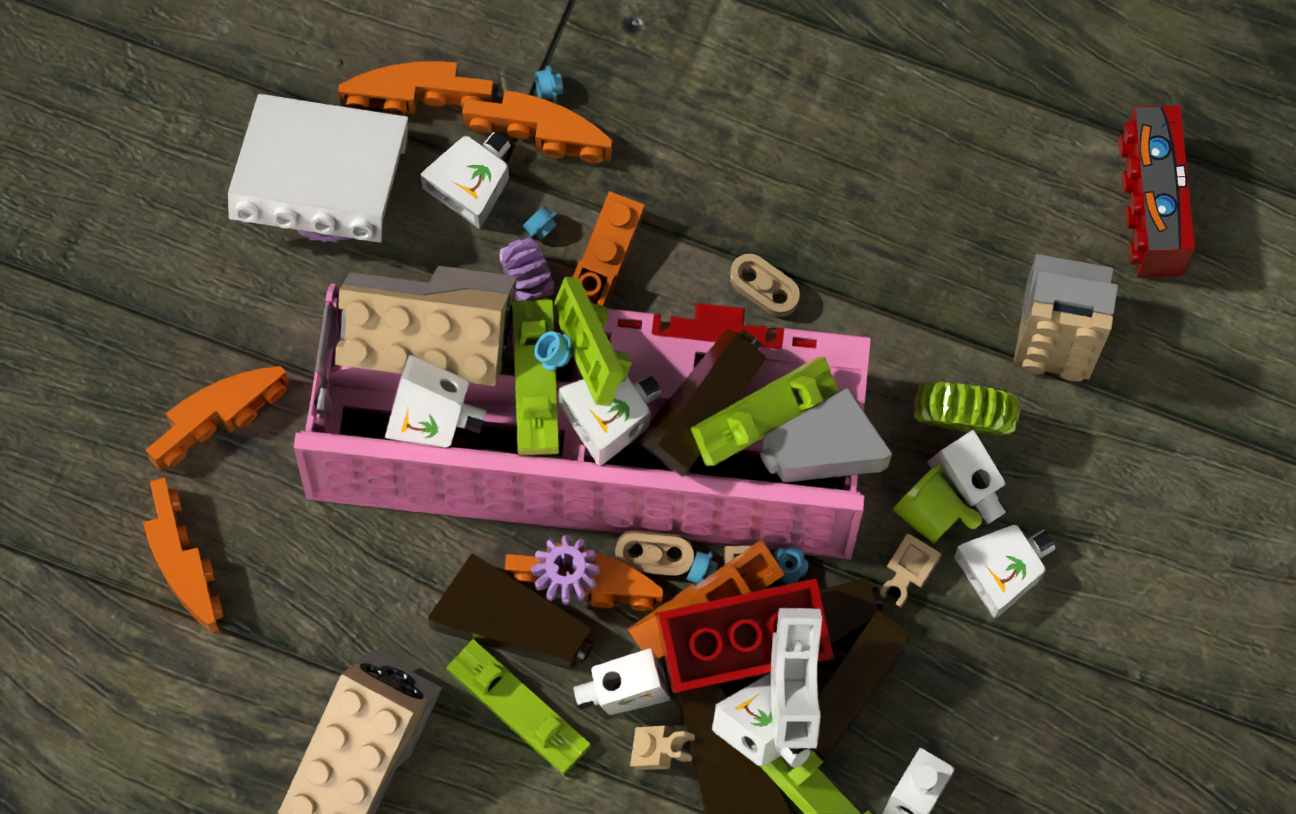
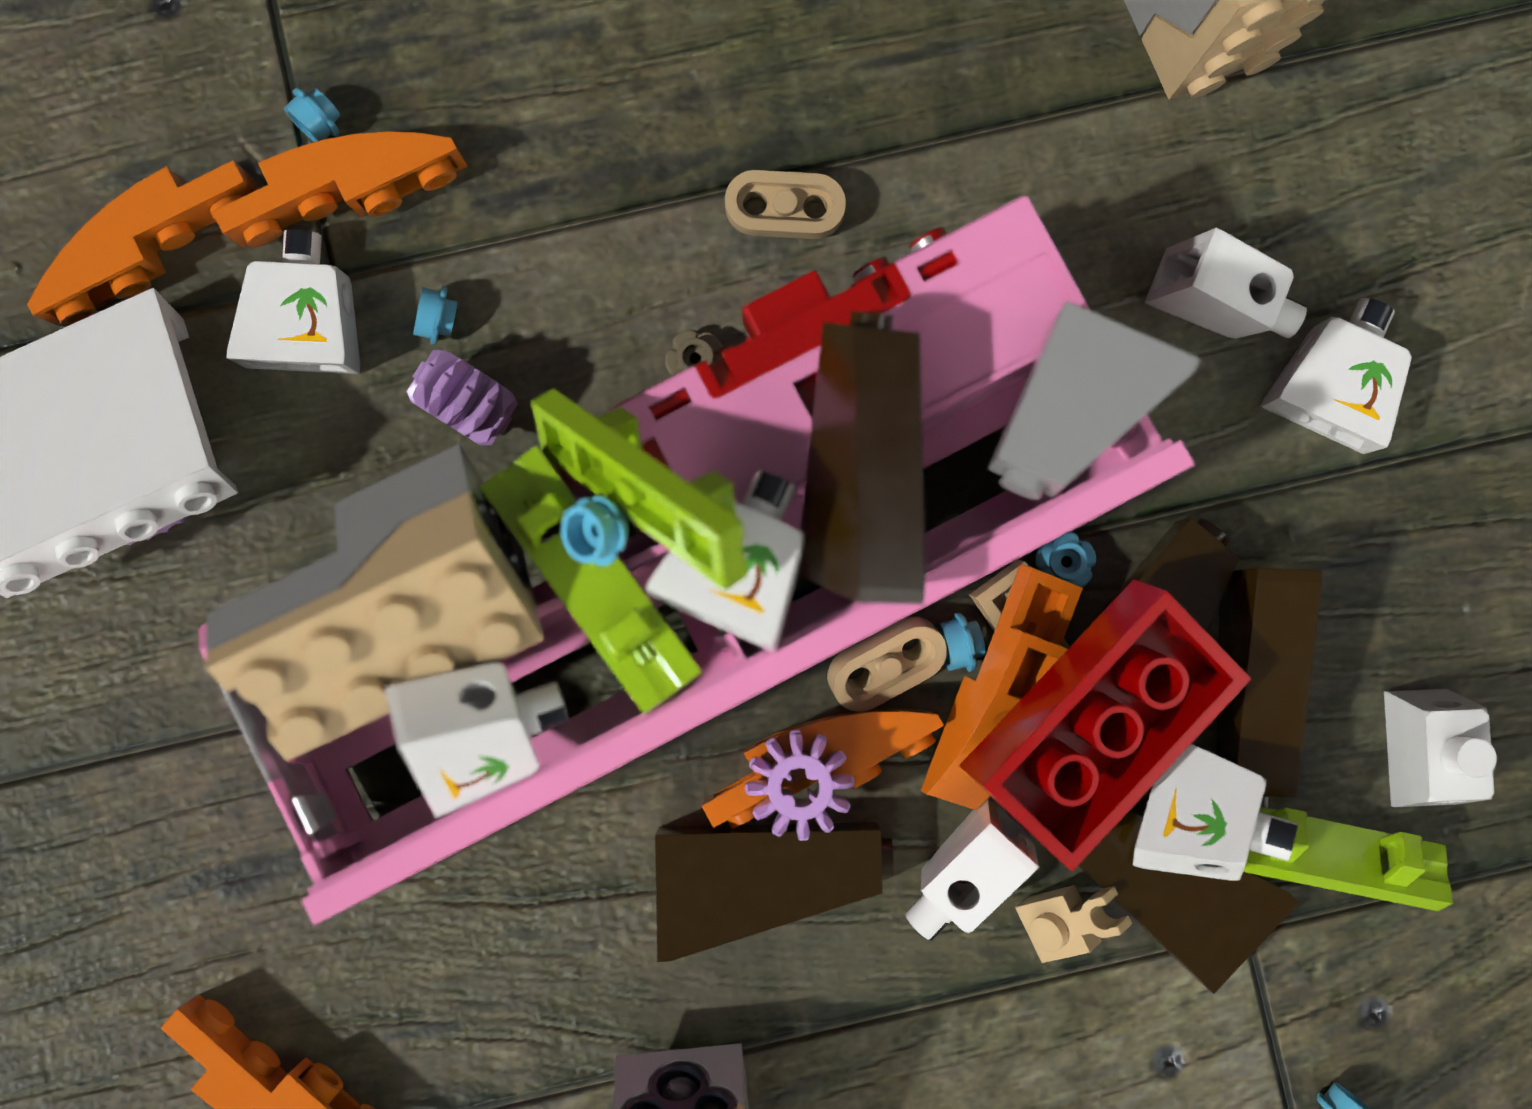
camera: 35 degrees left, 15 degrees up
orange slope [146,366,289,472] -> none
lime hinge [446,639,591,776] -> none
orange slope [573,191,646,307] -> none
lime hinge [690,357,840,465] -> none
white arch [771,608,822,748] -> none
tan plate [879,533,942,608] -> none
lime hat [892,463,982,544] -> none
lime gear [913,381,1020,435] -> none

